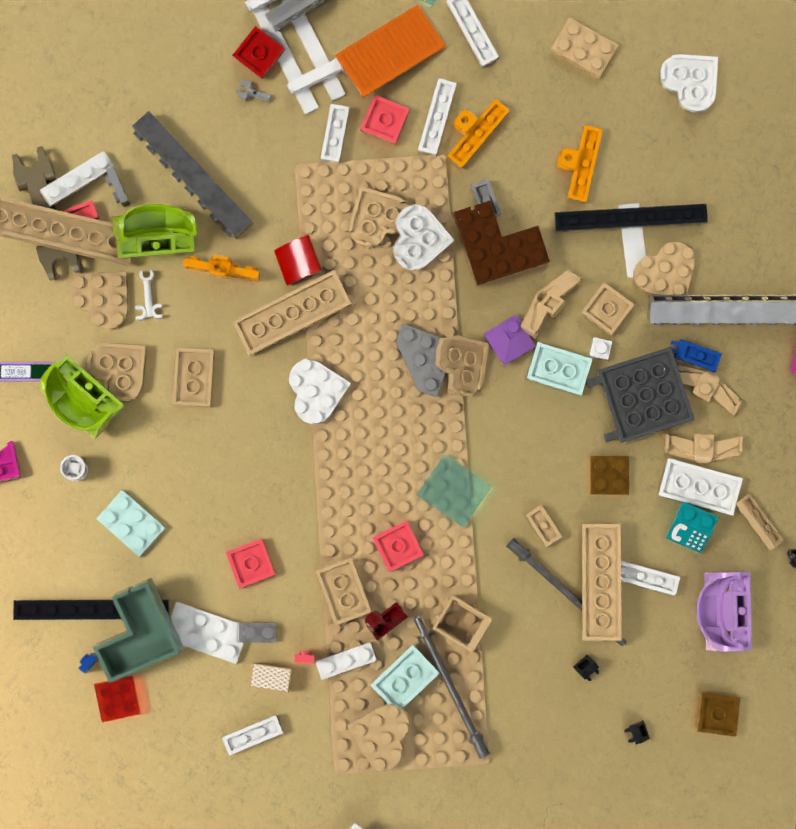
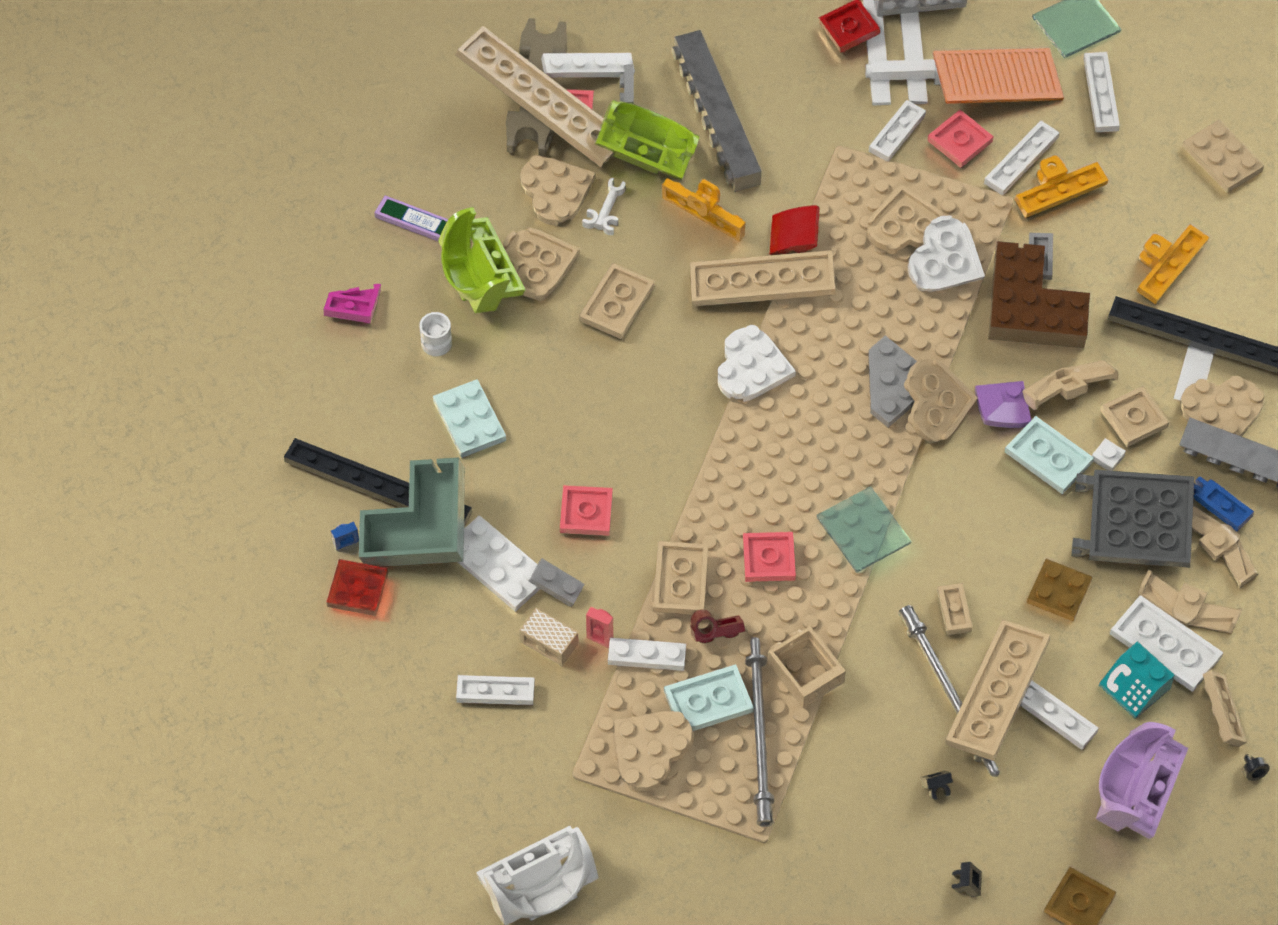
camera: 25 degrees right, 25 degrees down
light grey bar [236,80,272,102] -> none

